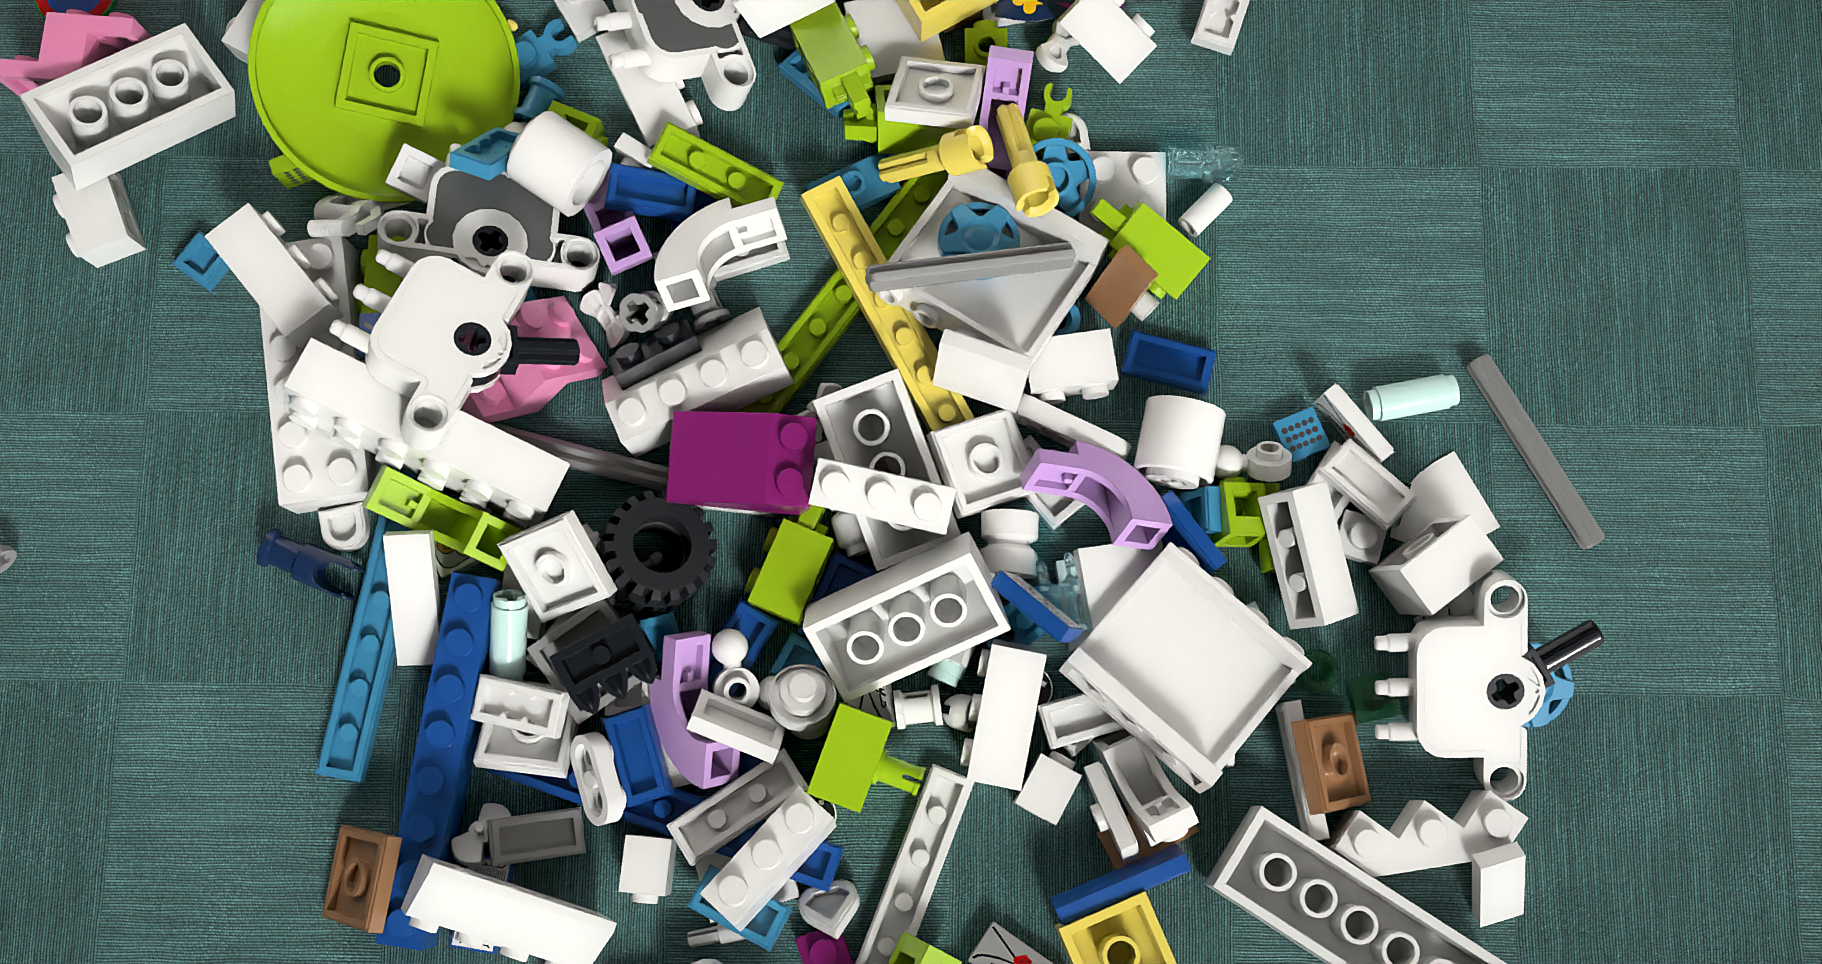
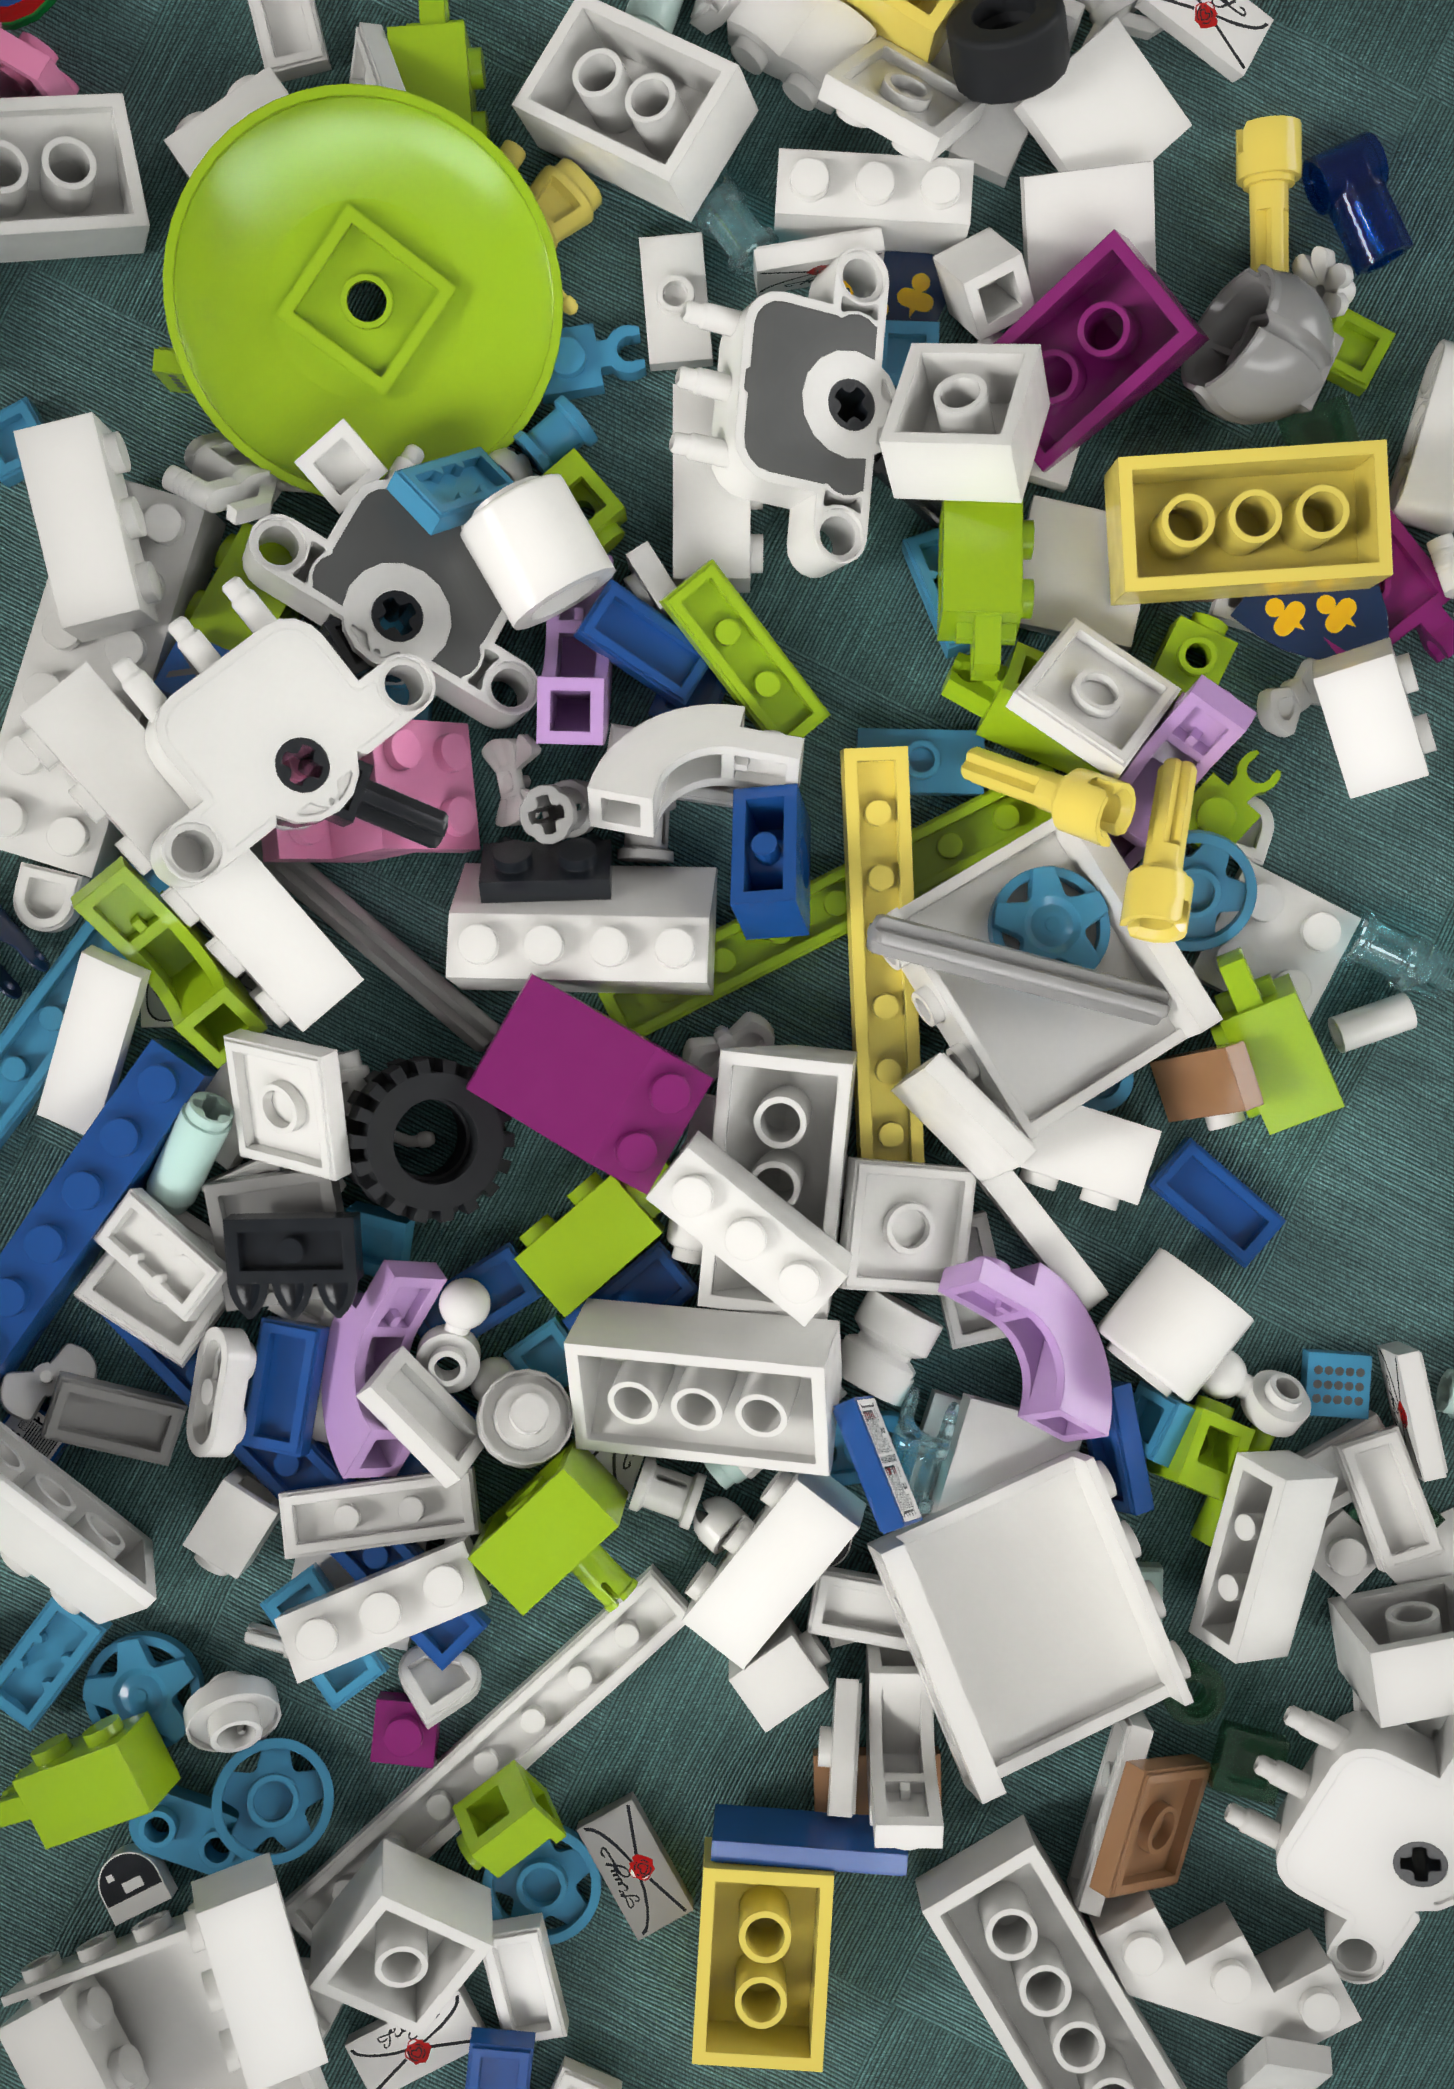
camera: 25 degrees right, 10 degrees up
none -> blue brick [730,784,811,940]

